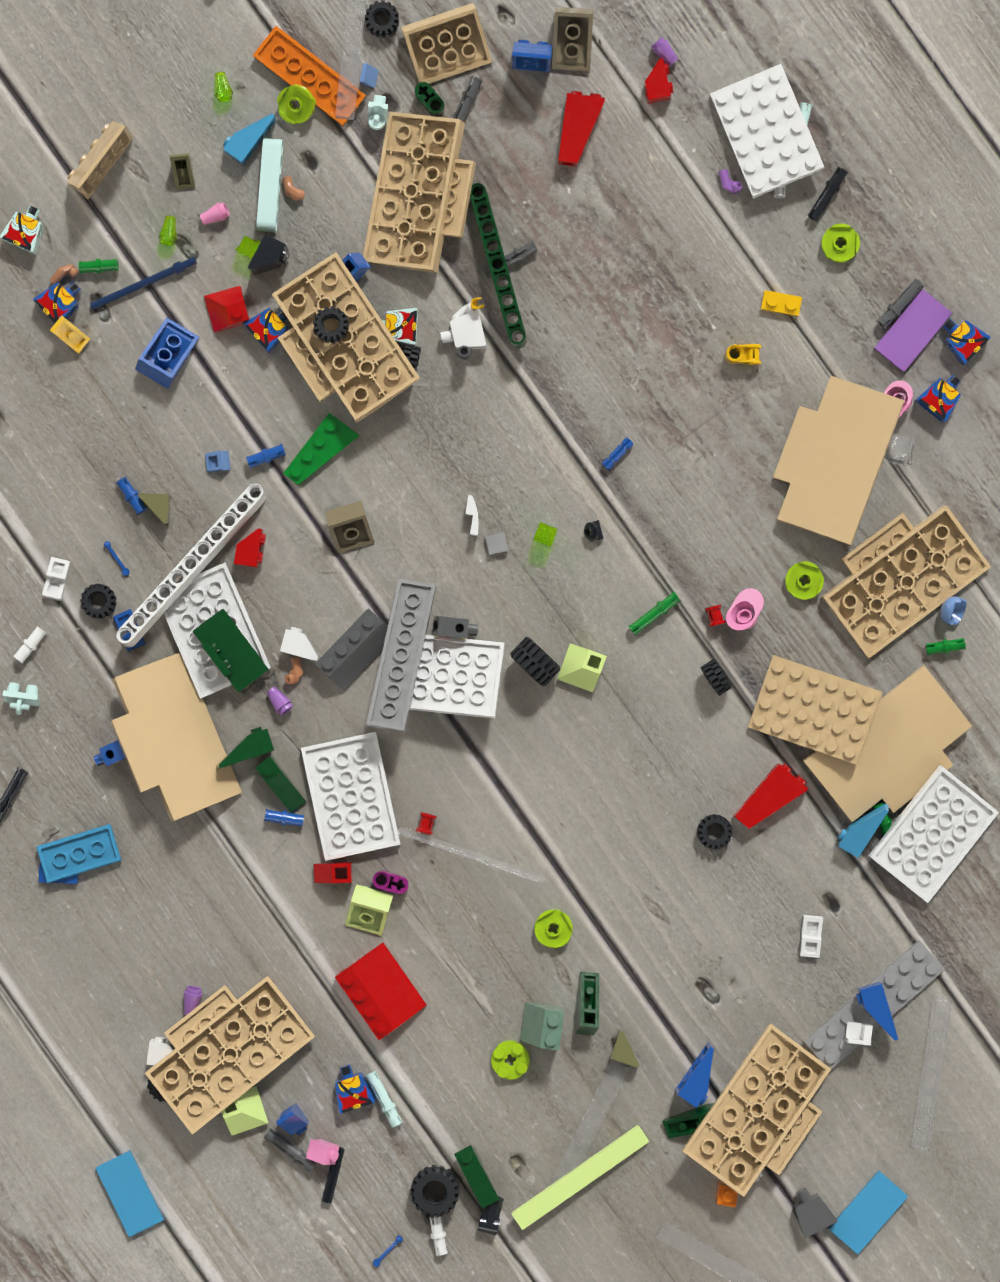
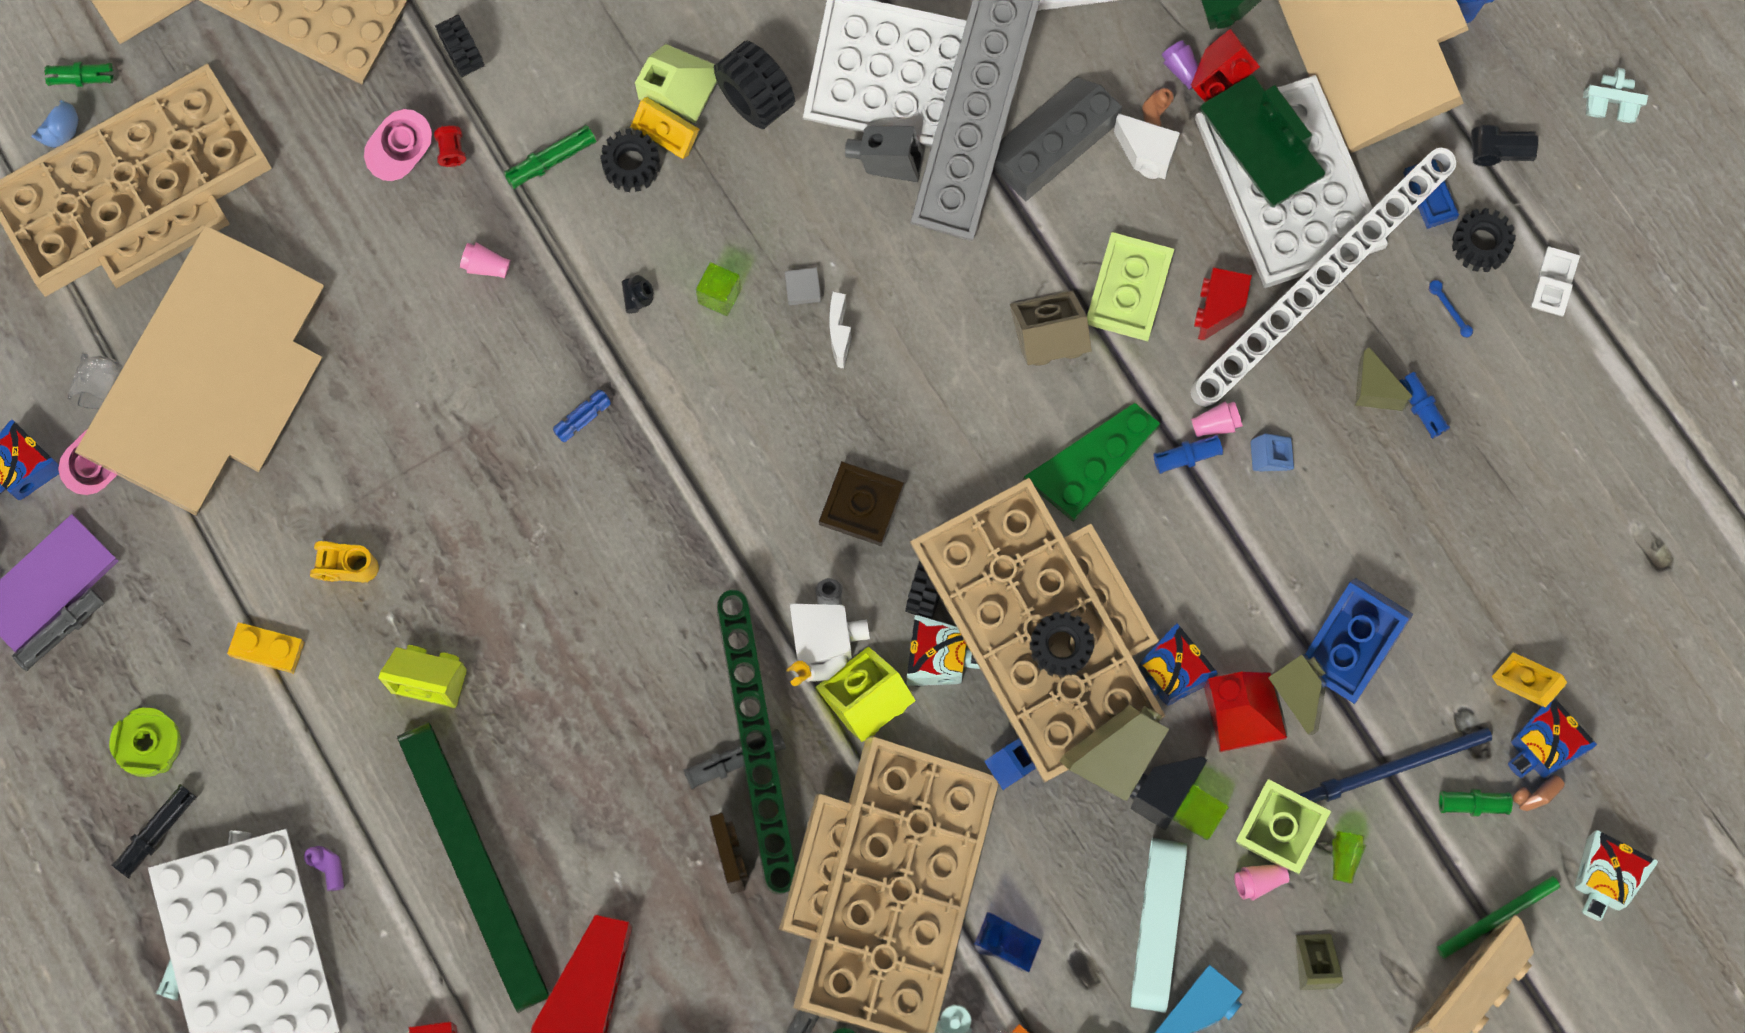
camera: 175 degrees left, 15 degrees down
white pin [14,626,47,663] -> none
nougat arm [282,176,305,201] -> none
lime plate [785,561,824,600] -> none
none -> neon yellow slope [379,645,467,708]
none -> dark green beam [397,721,549,1013]
none -> bright pink cone [460,242,511,278]
none -> black tyre [600,129,660,192]
none -> yellow plate [630,97,700,159]
none -> dark brown plate [709,812,749,894]
none -> neon yellow slope [815,646,916,742]
none -> dark brown plate [819,461,904,547]
none -> clear blue slope [974,912,1042,972]
none -> olive slope [1060,705,1169,801]
none -> yellowish green plate [1087,232,1174,341]
none -> red slope [1191,29,1260,102]
none -> bright pink cone [1191,401,1243,438]
none -> yellowish green slope [1236,779,1331,874]
none -> olive slope [1269,654,1327,735]
none -> green bar [1436,876,1561,959]
none -> black piece [1471,125,1538,166]

